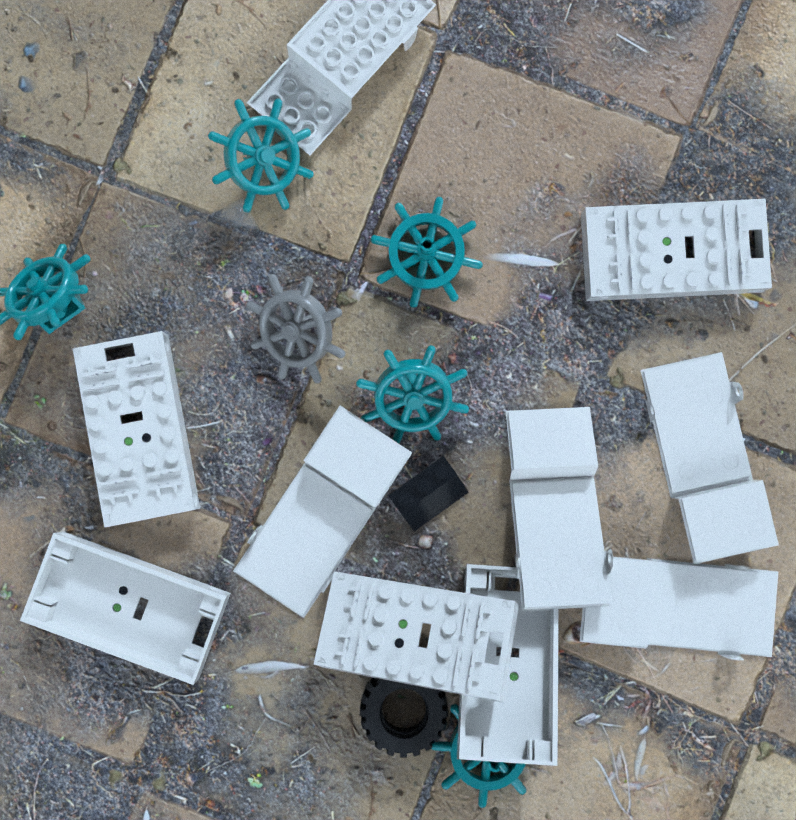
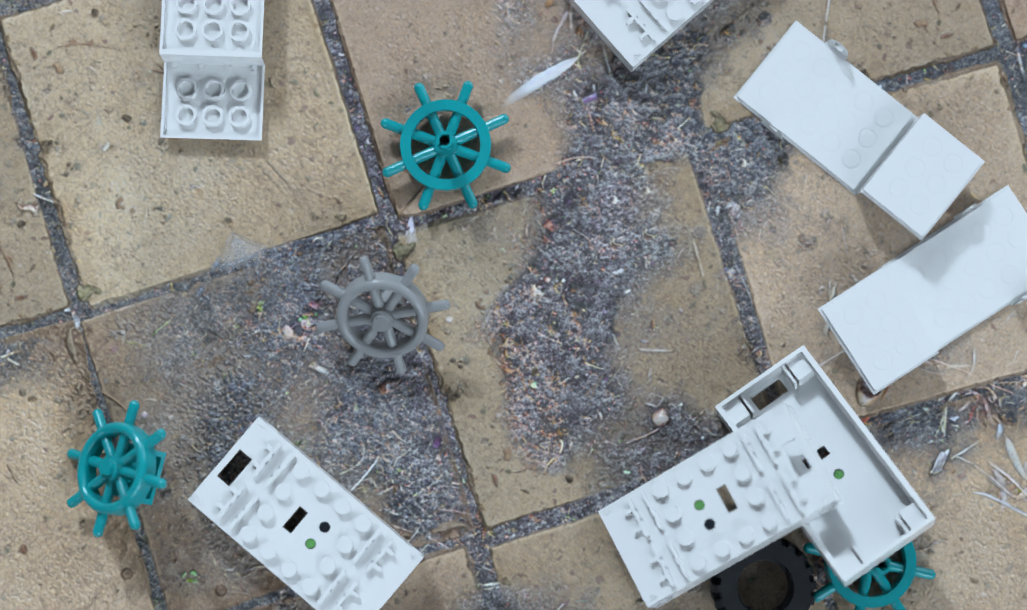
camera: 45 degrees left, 0 degrees up
teal piece [208,98,314,213] -> none
white piece [233,406,412,618] -> none
teal piece [356,345,469,444] -> none
black slope [388,456,469,532] -> none
white piece [506,407,613,611] -> none

